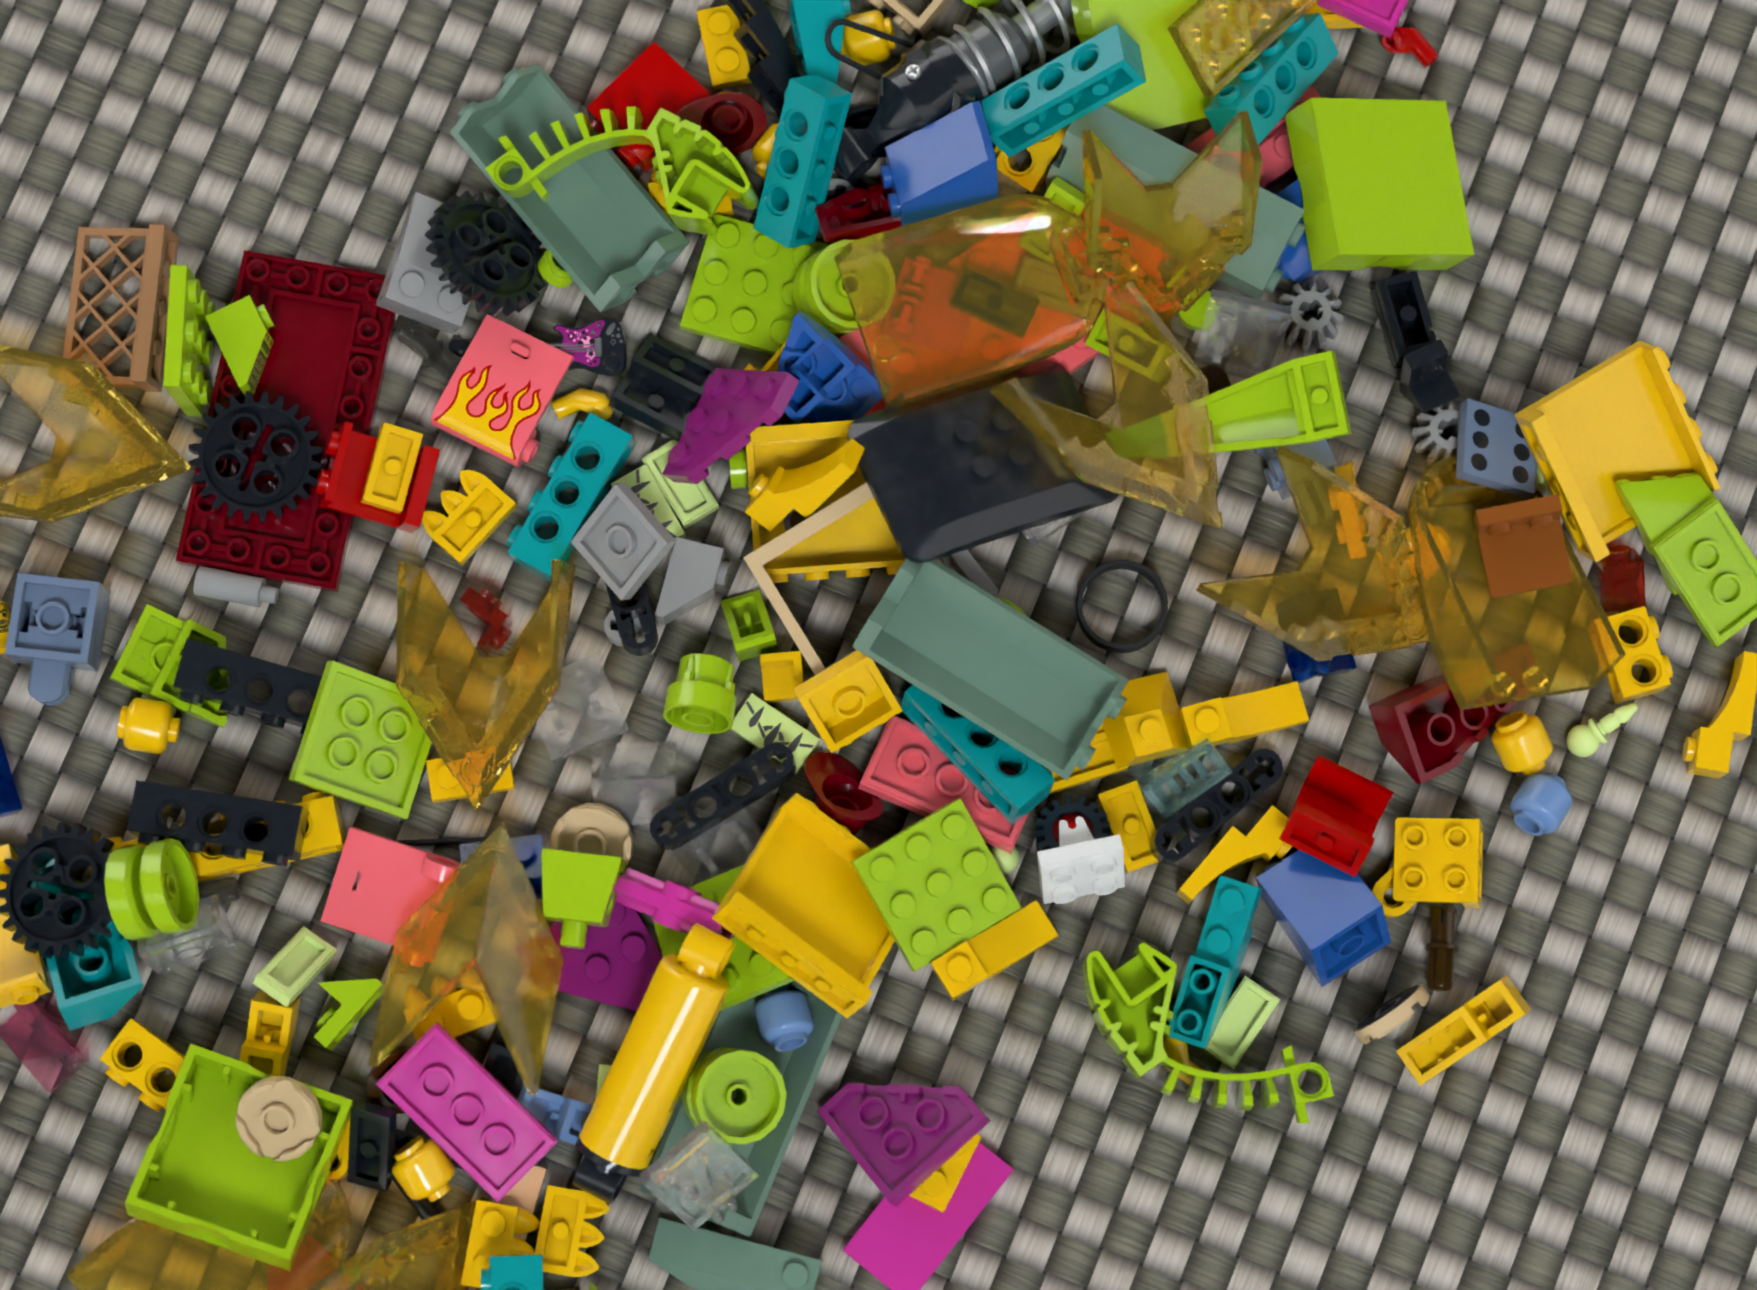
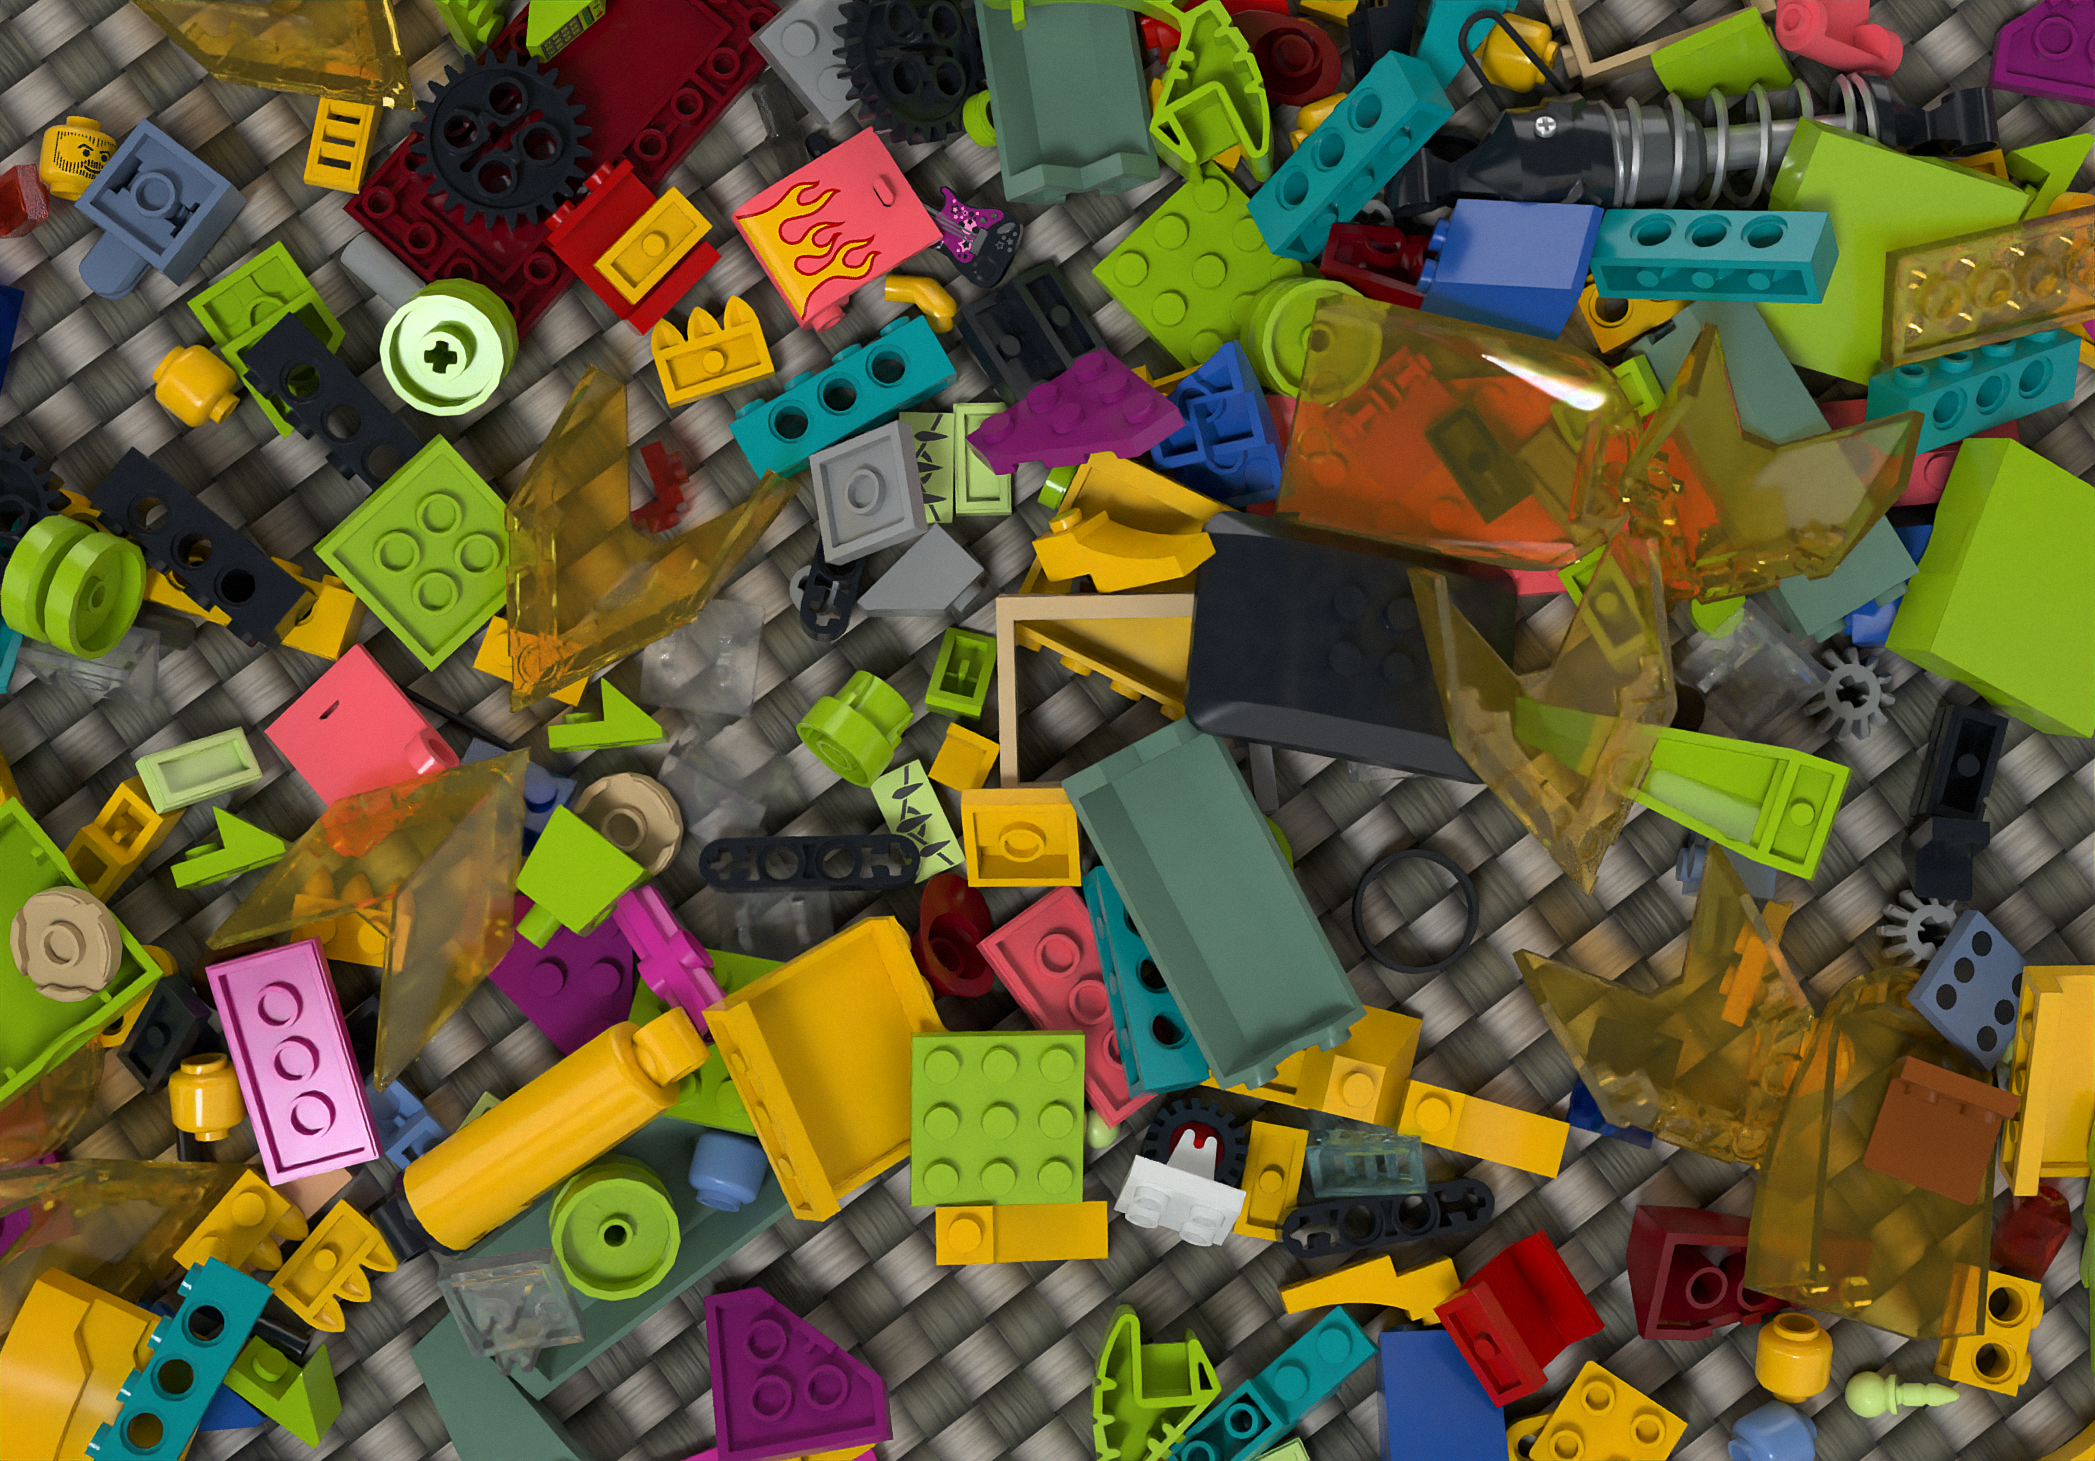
camera: 25 degrees right, 5 degrees up
none -> yellow slope [303,68,387,194]
none -> wheel [380,278,519,416]
none -> lime slope [548,677,669,753]

